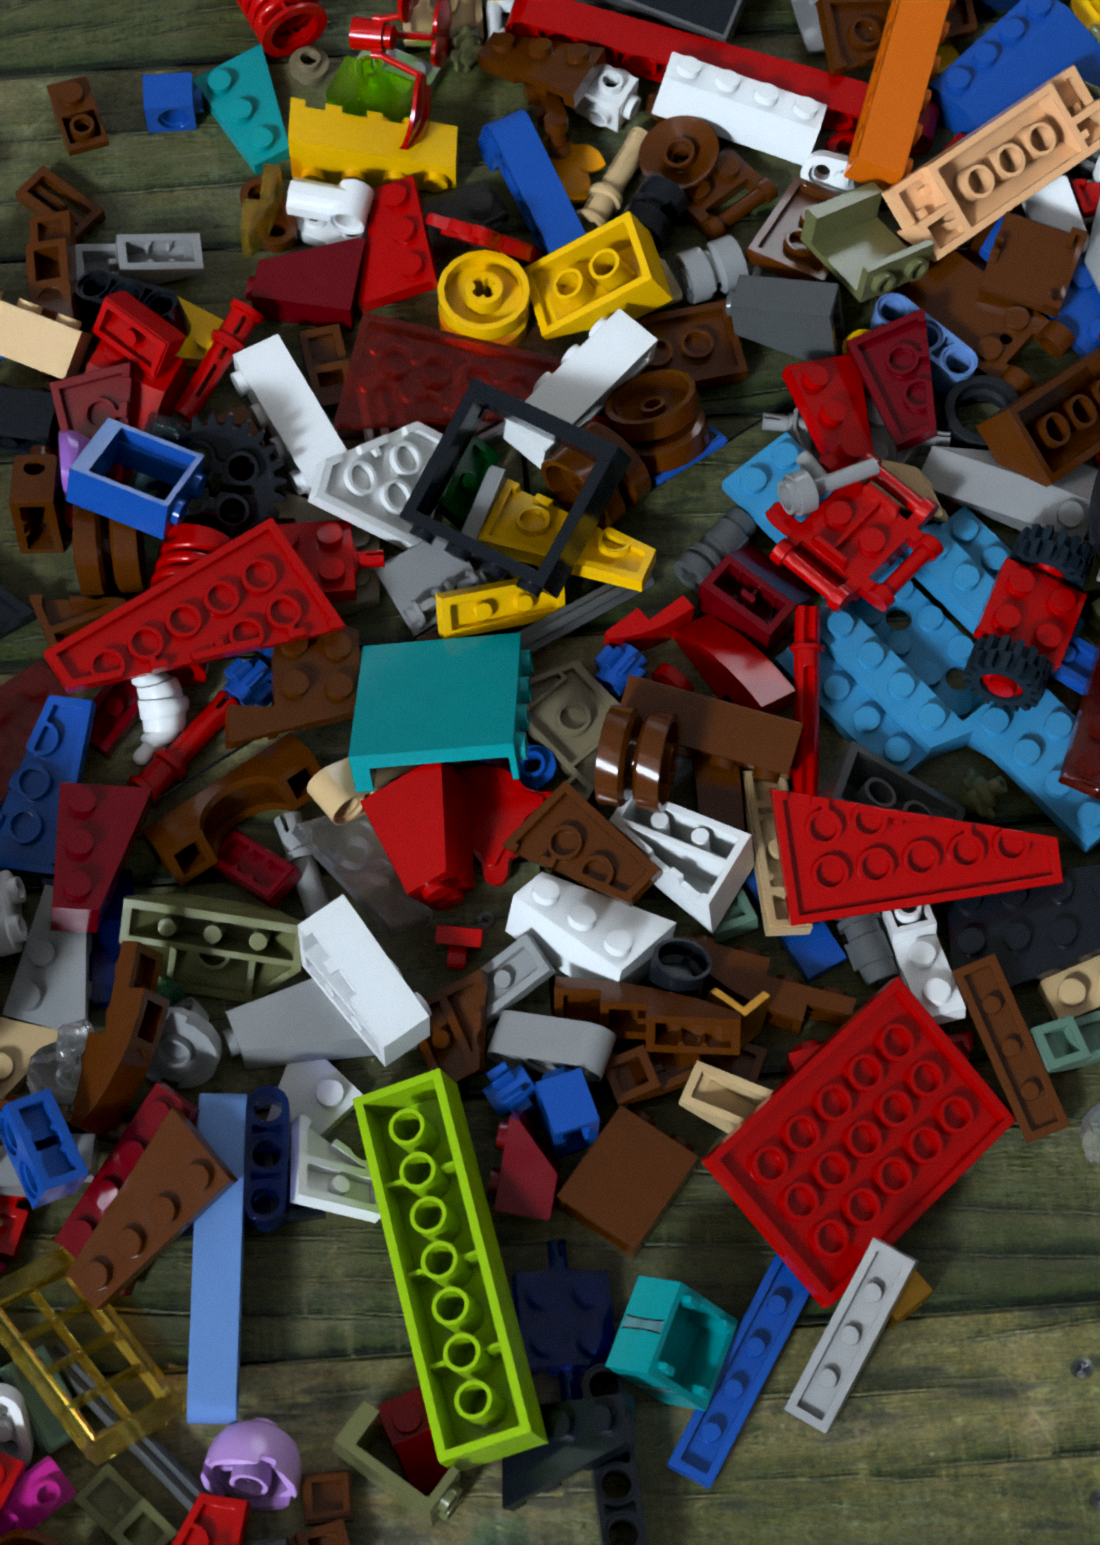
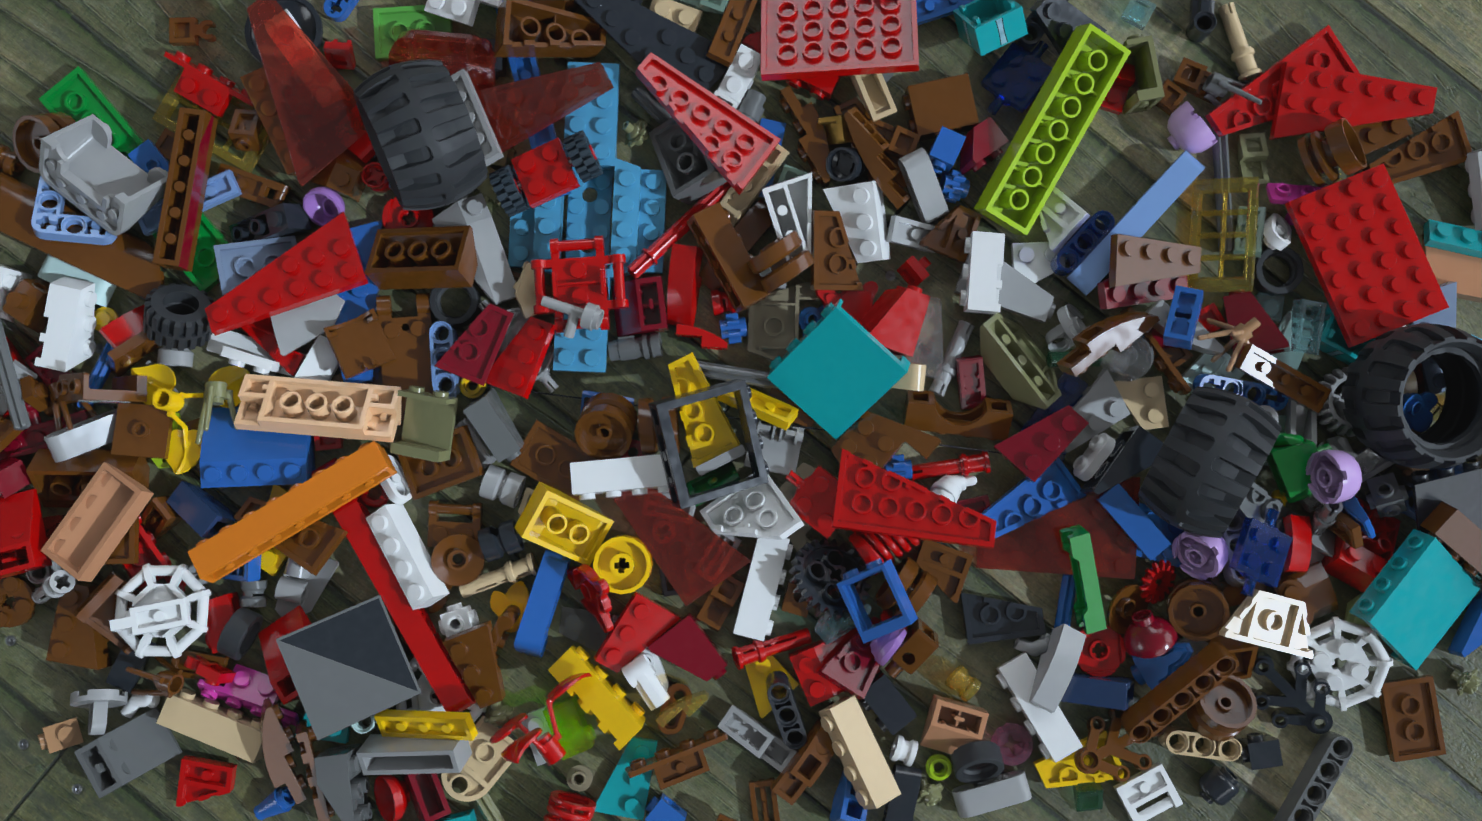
camera: 135 degrees left, 20 degrees up
red slope [91,291,186,379] -> none
none -> reddish brown bracket [625,728,728,790]

